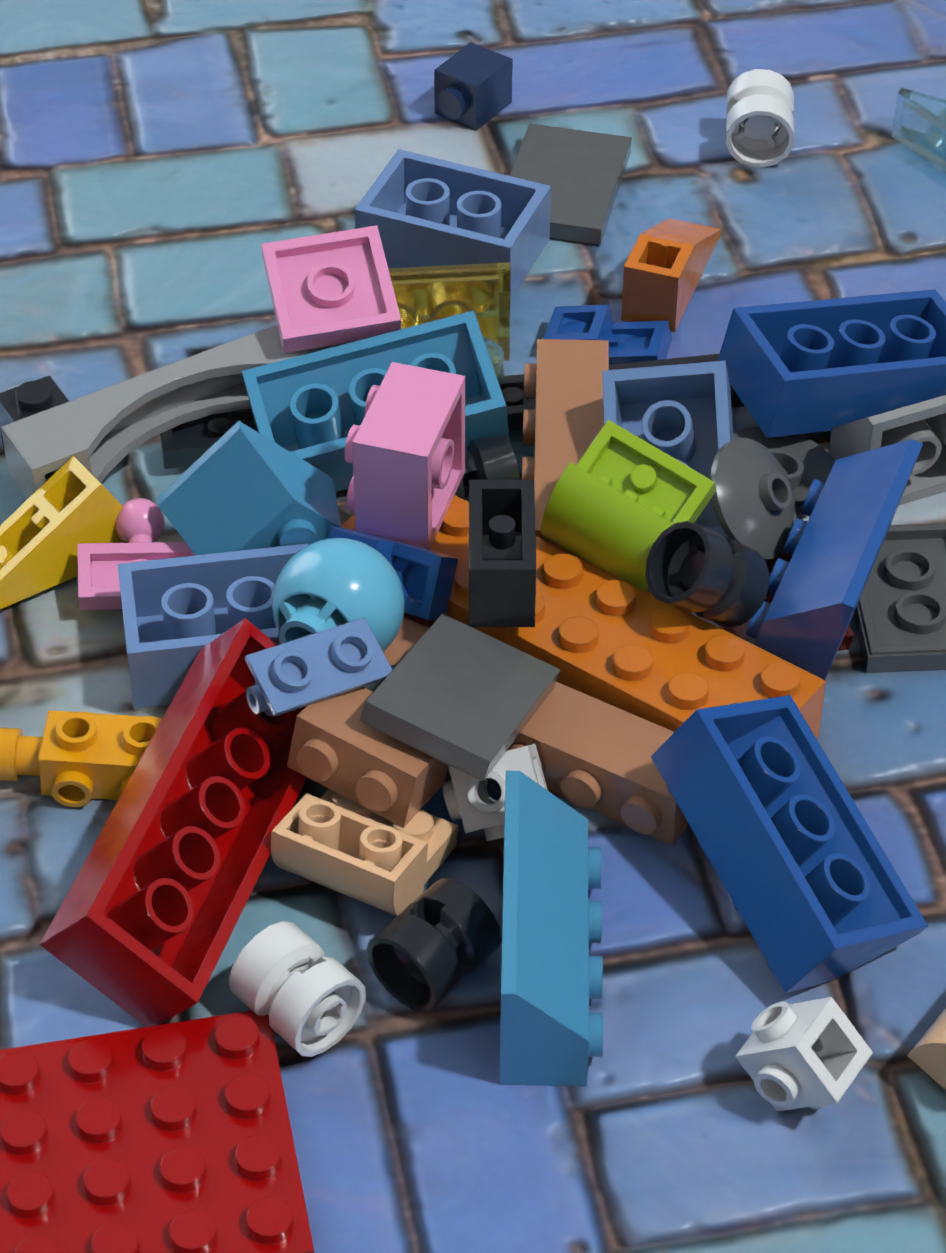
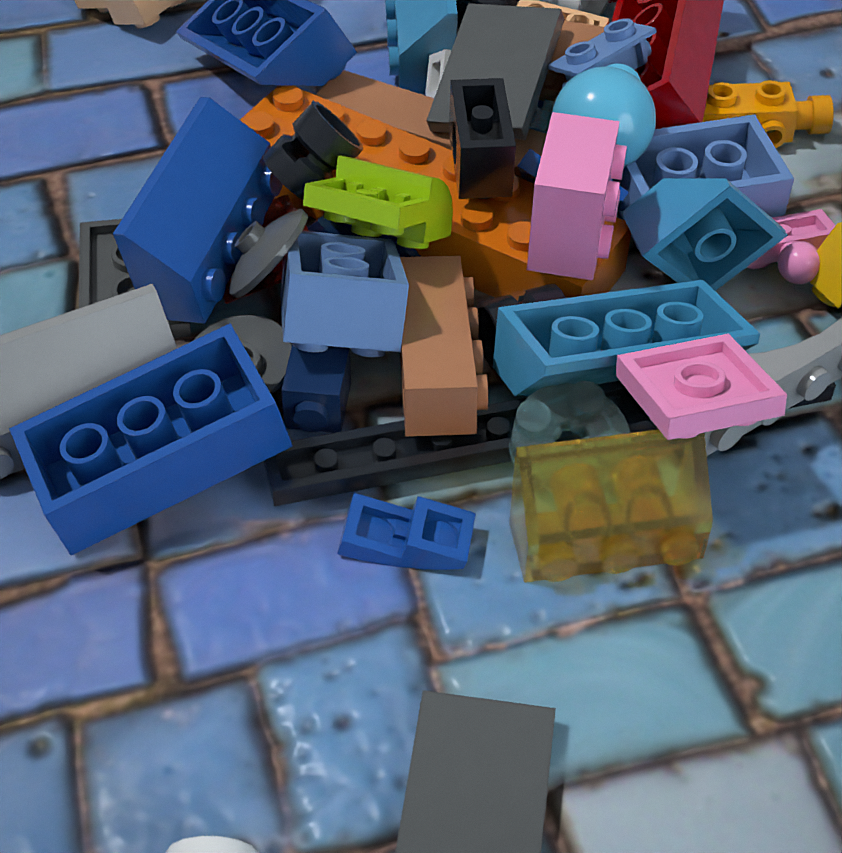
camera: 175 degrees right, 5 degrees up
medium blue brick [354,149,551,302] -> none
orange slope [621,218,721,332] -> none

